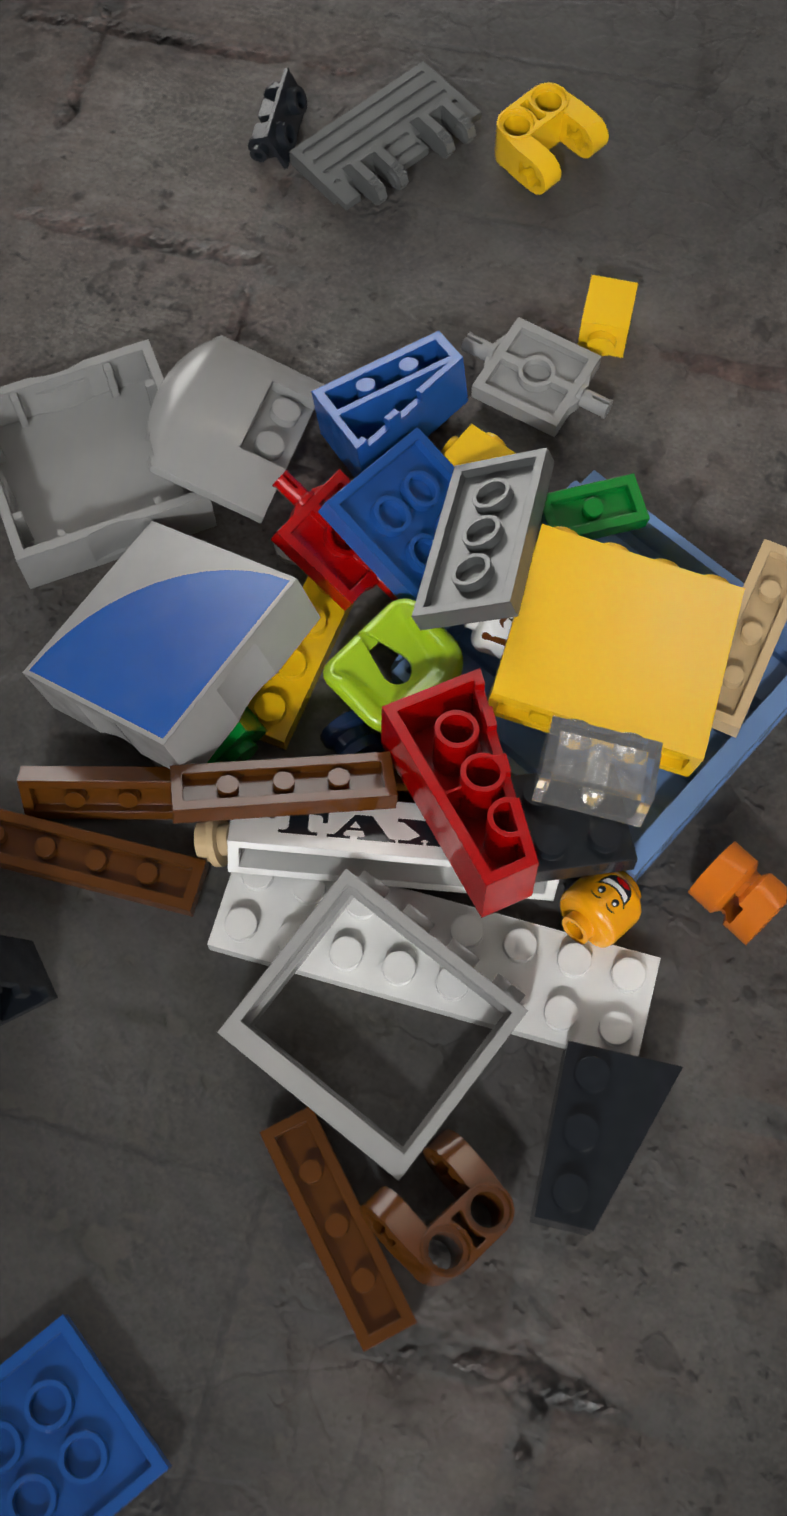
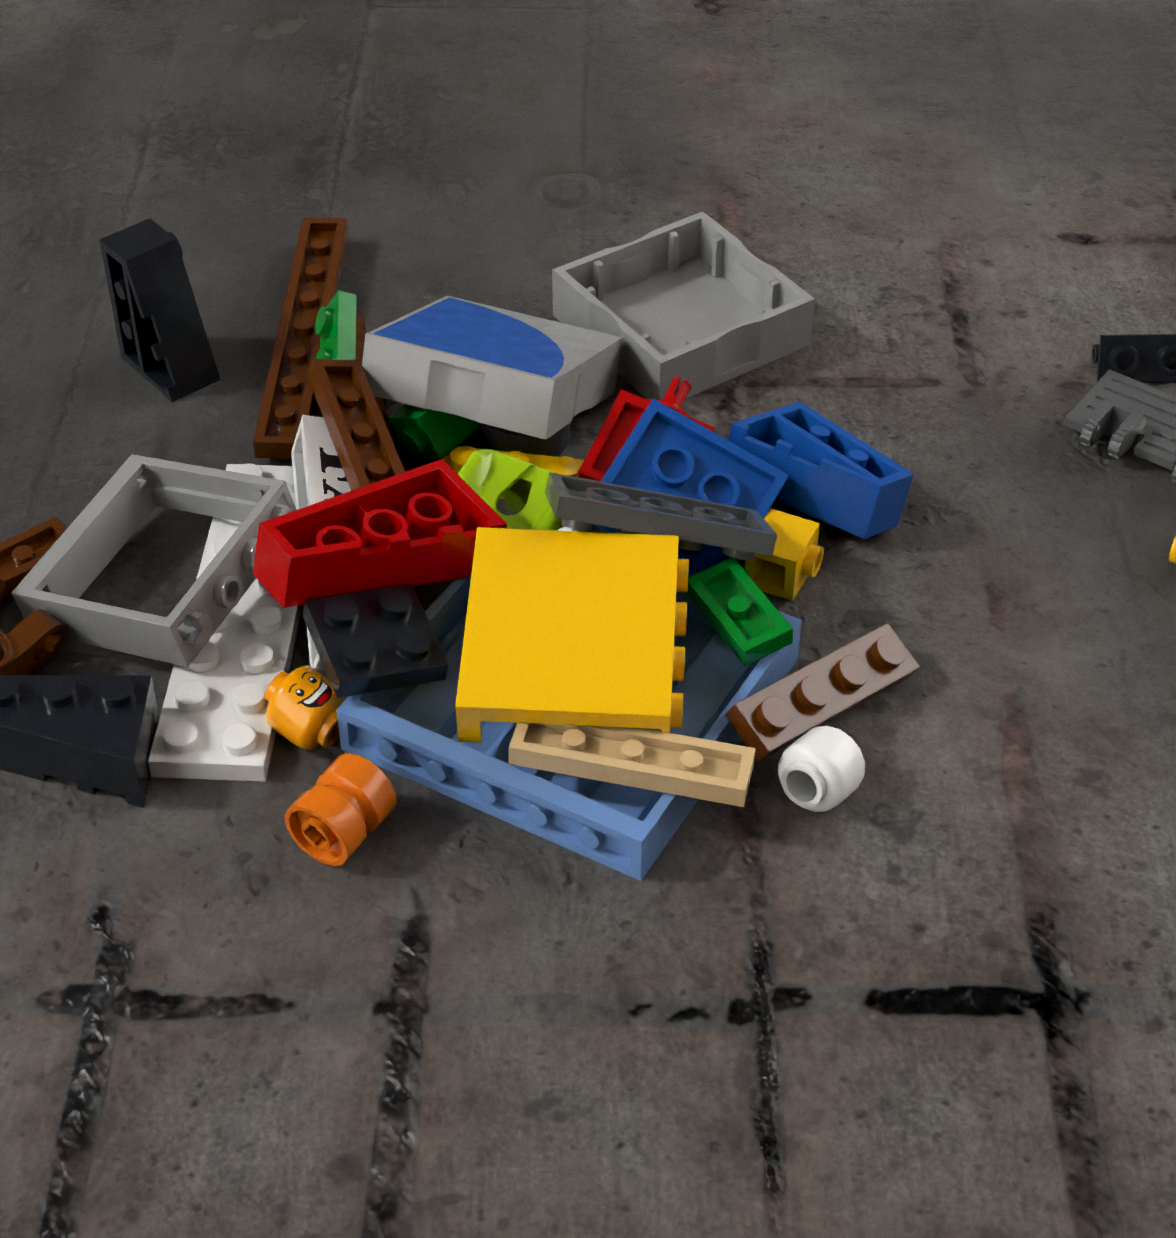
camera: 75 degrees right, 25 degrees down
light grey slope [146,335,324,524] -> none
light grey plate [461,317,613,437] -> none
clear brick [532,716,663,827] -> none
yellow brick [578,275,638,358] -> none
none -> green plate [315,290,357,360]
none -> plate [725,623,920,762]
none -> white head [778,726,865,812]

